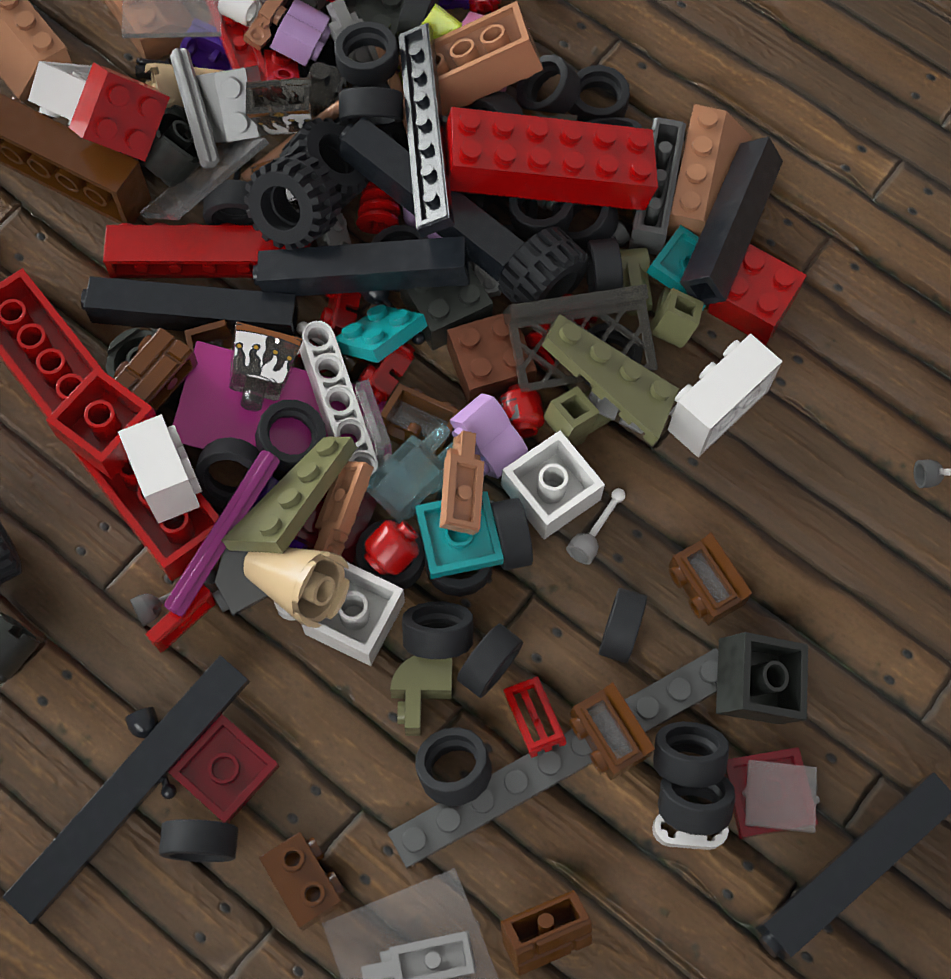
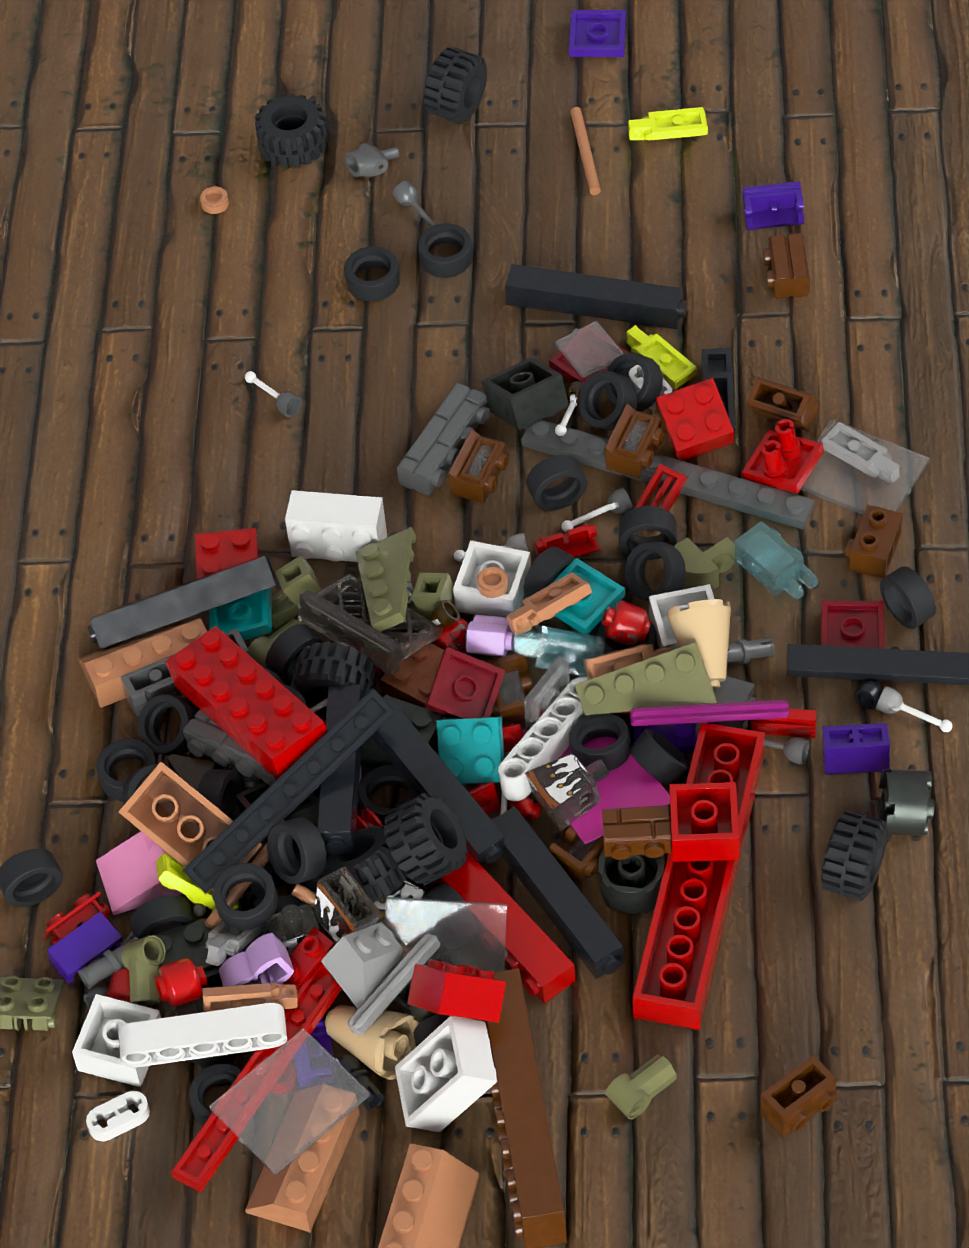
camera: 120 degrees left, 15 degrees down
white brick [118,414,202,524] -> none
black tyre [415,727,492,806] -> none
none -> dark grey brick [397,383,490,496]
none -> dark brown hinge [398,600,460,655]
none -> dark red plate [425,647,506,719]
none -> nougat tile [477,567,508,598]
none -> red hinge [532,523,601,558]
none -> hinge [555,381,584,436]
none -> hinge [561,487,633,532]
none -> neon yellow hinge [626,326,697,390]
none -> red brick [656,378,734,461]
none -> black slope [701,348,735,431]
none -> dark grey pin [727,637,775,664]
none -> clear light blue hinge [734,521,818,599]
none -> red plate [742,419,824,494]
none -> dark purple hinge [822,723,890,774]
none -> hinge [876,686,953,732]

